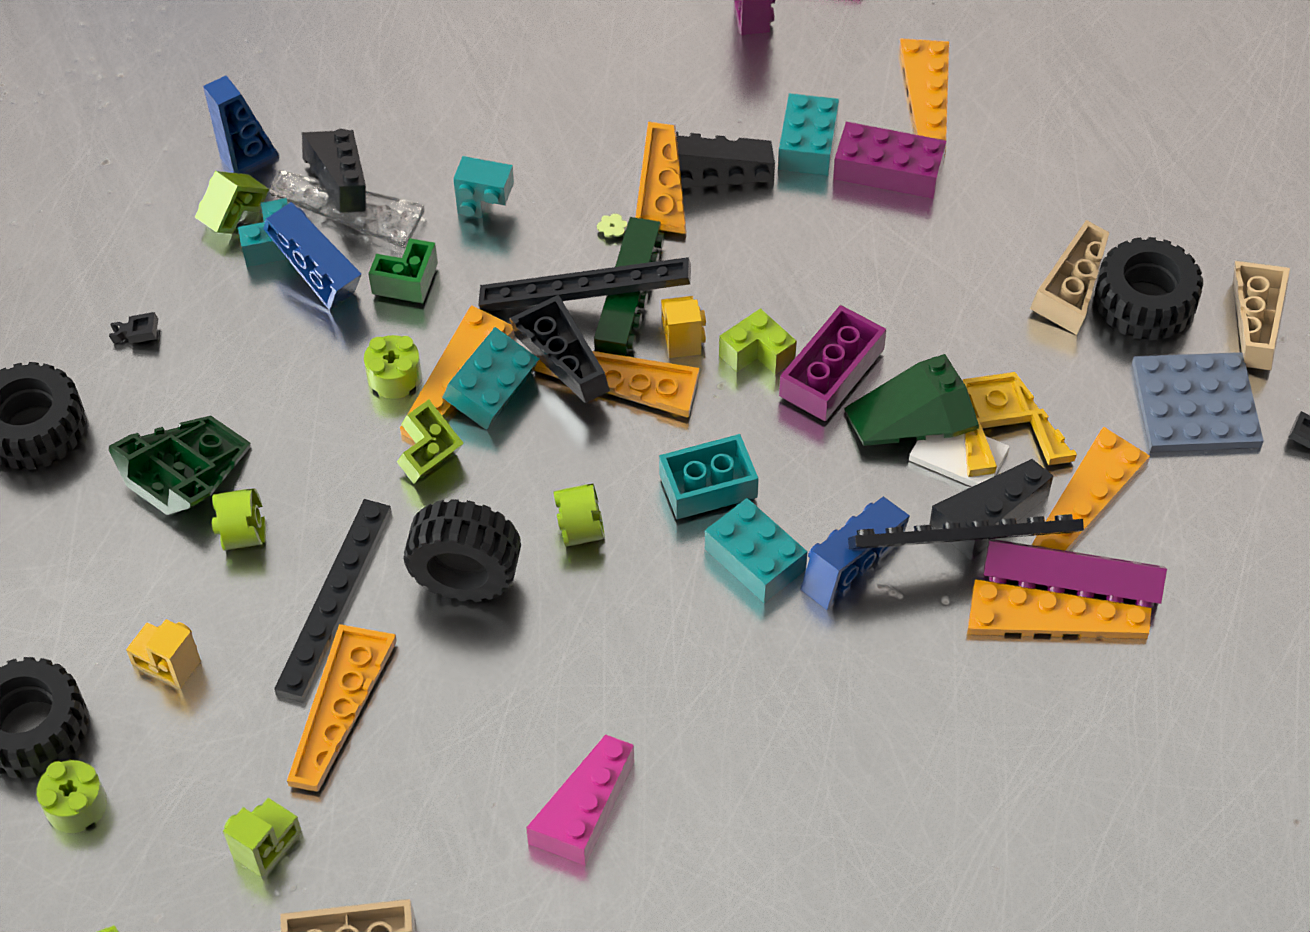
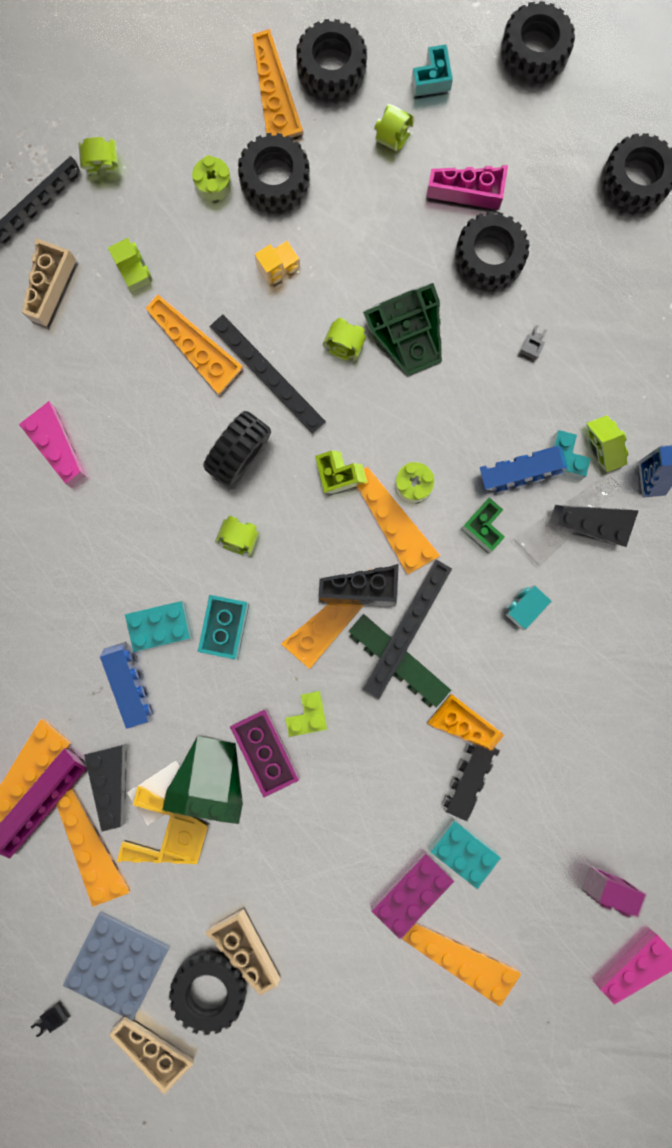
camera: 115 degrees right, 30 degrees up
teal brick [442,327,539,430] -> none
yellowish green plant [597,213,627,238] -> none
yellow brick [661,296,706,358] -> none
black plate [848,514,1084,550] -> none

